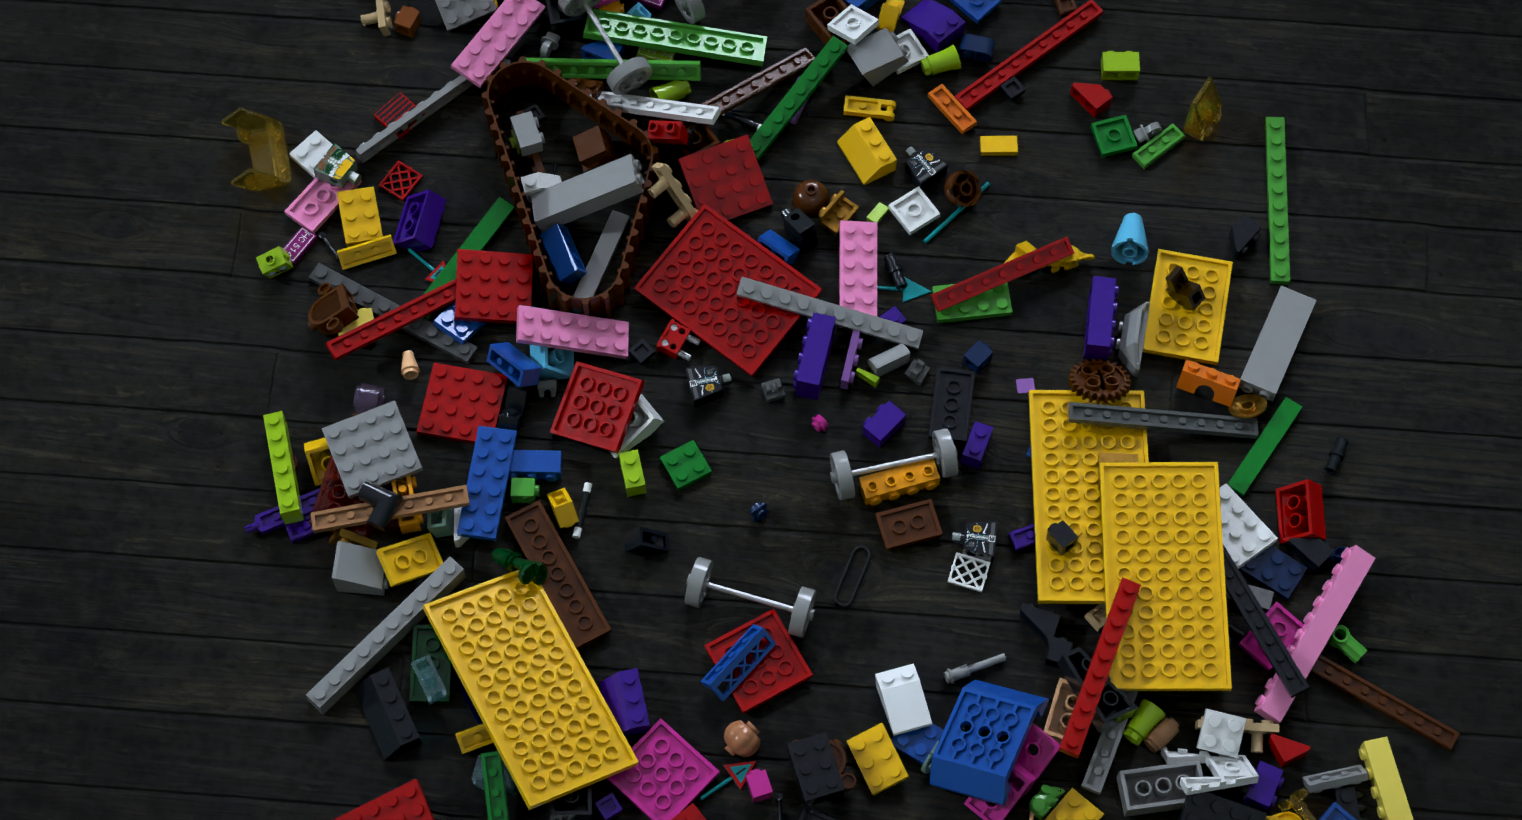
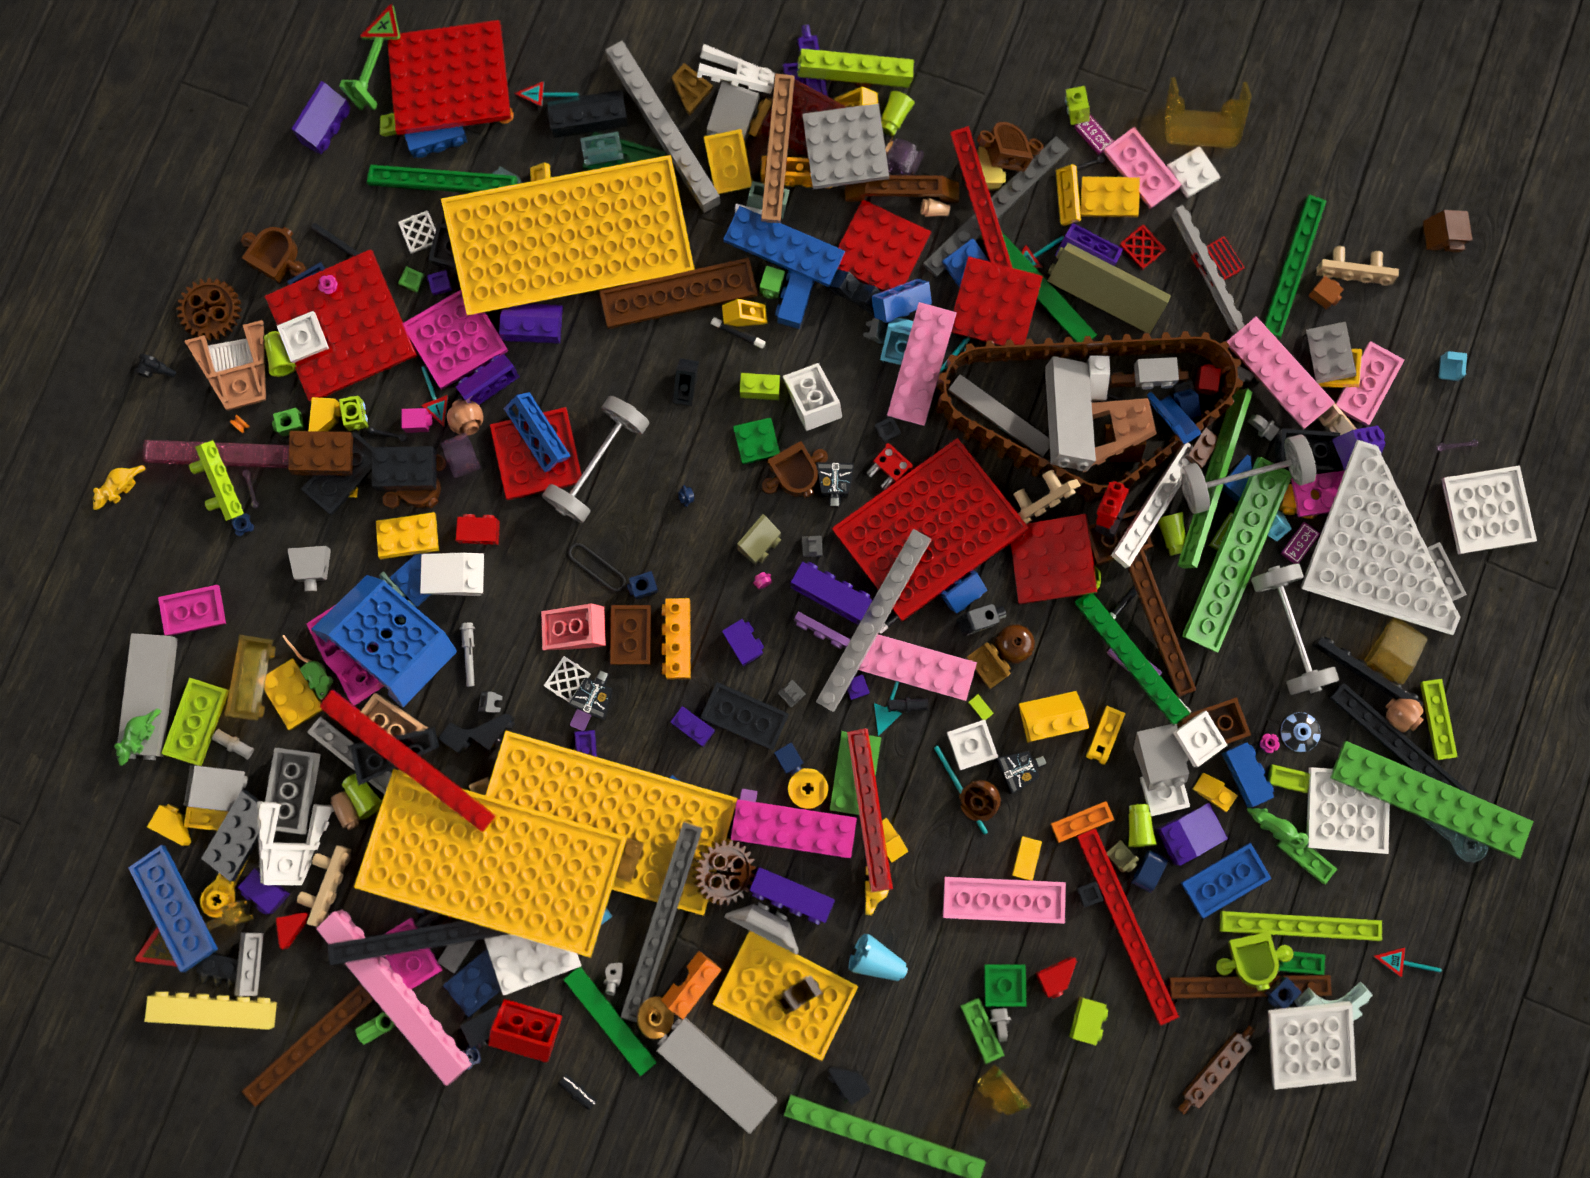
camera: 100 degrees right, 15 degrees up
torso [313,143,361,188] -> none
black brick [358,481,403,532] -> none
dark green piece [491,548,548,586] -> none
blue brick [540,223,587,285] -> none
red plate [550,361,645,454] -> none
light grey axle [830,428,958,501] -> none
lime piece [856,368,880,387] -> none
light grey brick [867,344,910,377] -> none
black brick [1046,520,1078,556] -> none
white plate [1196,709,1246,758] -> none
none -> clear purple brick [441,432,481,478]
none -> dark purple slope [456,354,519,405]
none -> red brick [456,514,500,545]
none -> tile [478,692,502,713]
none -> teal piece [515,81,578,107]
none -> coral slope [541,603,606,651]
none -> medium lavender sticker [570,709,591,731]
none -> light grey piece [604,963,623,995]
none -> dark blue brick [627,571,658,600]
none -> pearl gold wing [672,63,713,115]
none -> white wing [697,44,774,94]
none -> dark pink brick [731,799,857,858]
none -> olive slope [737,514,781,565]
none -> reddish brown piece [762,441,828,498]
none -> yellow plate [788,768,828,809]
none -> reddish brown slope [845,175,959,202]
none -> lime plant [881,91,915,136]
none -> bright pink plate [943,877,1066,923]
none -> olive brick [1048,243,1171,334]
none -> nougat wing [1083,398,1157,472]
none -> olive bracket [1106,840,1139,872]
none -> blue fence [1147,392,1202,445]
none -> dark blue brick [1173,388,1201,420]
none -> red brick [1195,365,1221,396]
none -> green tile [1264,195,1326,340]

